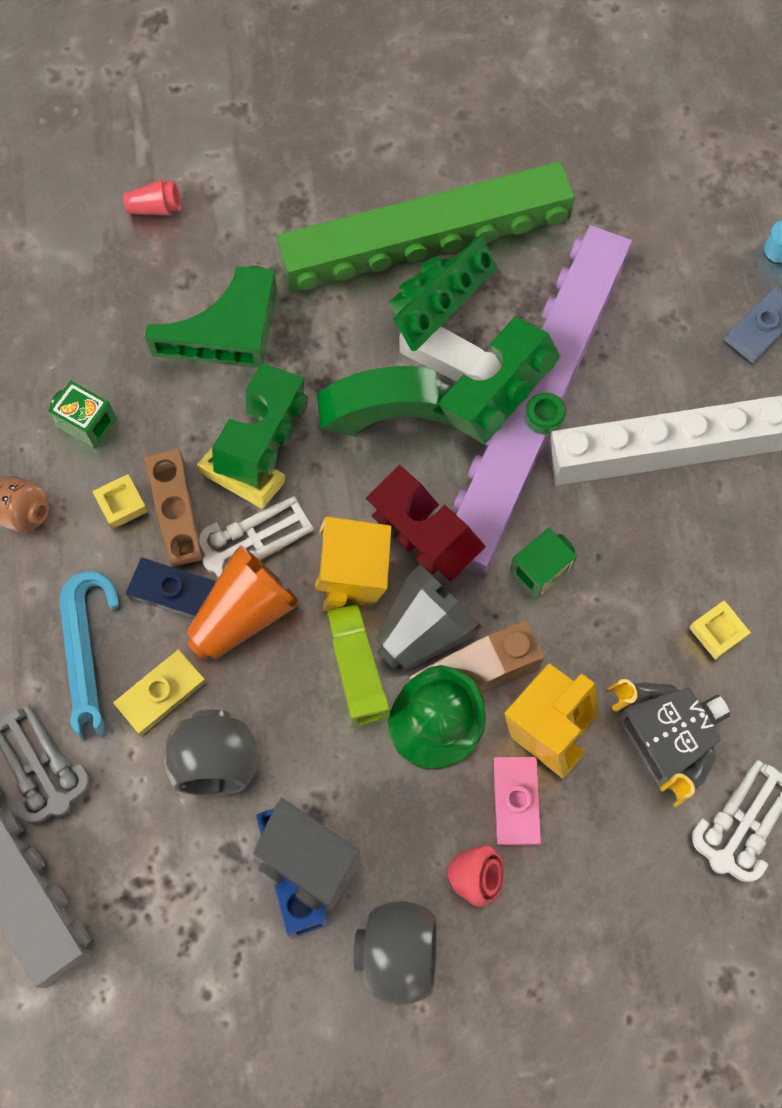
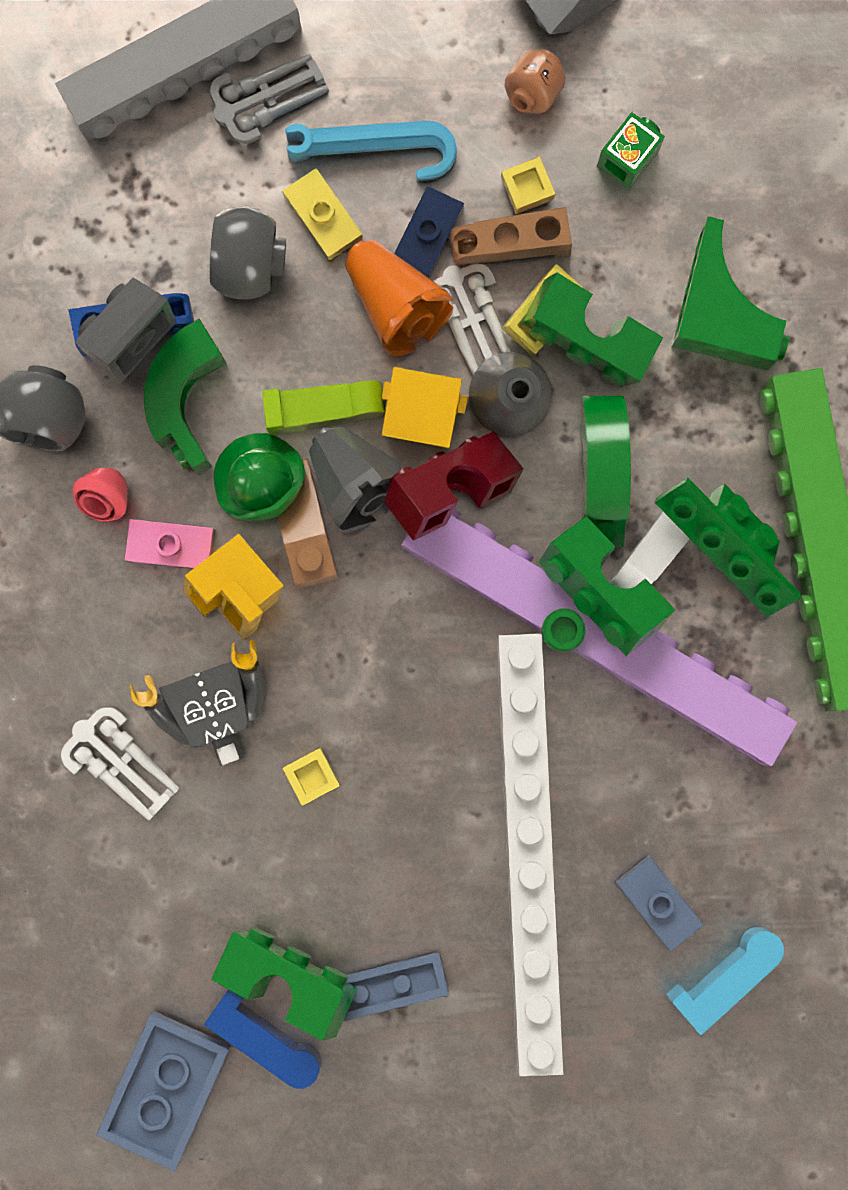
camera: 100 degrees right, 15 degrees up
green brick [509,527,577,599] -> none
none -> green arch [144,318,227,475]
none -> dark grey cone [469,352,552,436]

